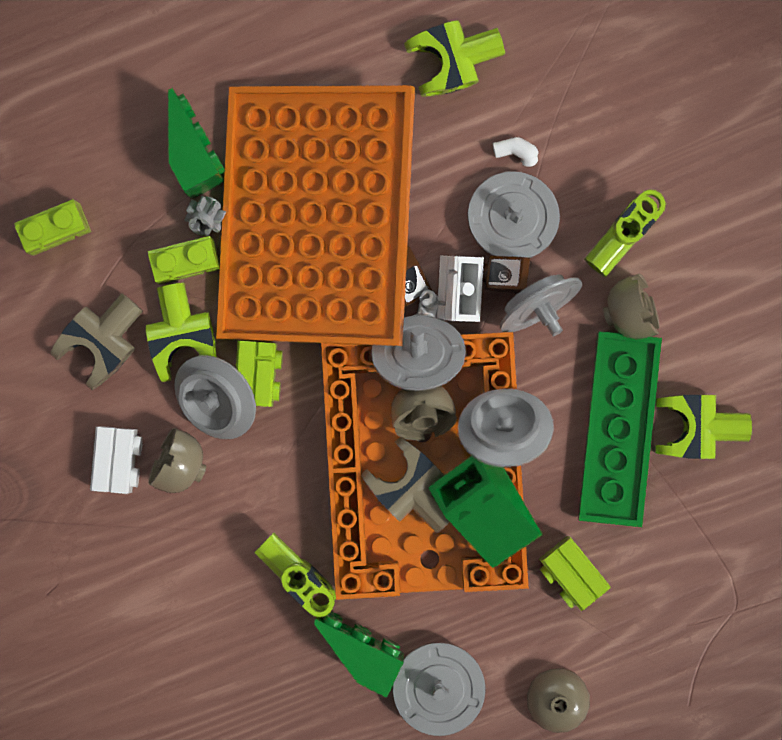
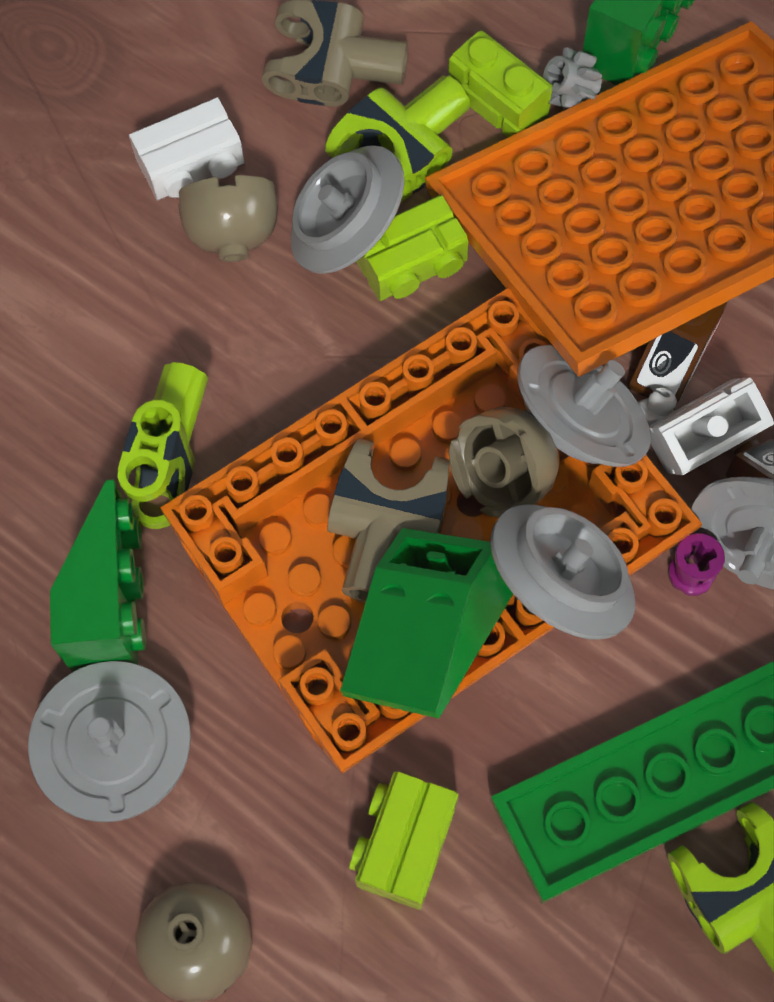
camera: 60 degrees right, 20 degrees down
none -> magenta bush [668,533,725,596]

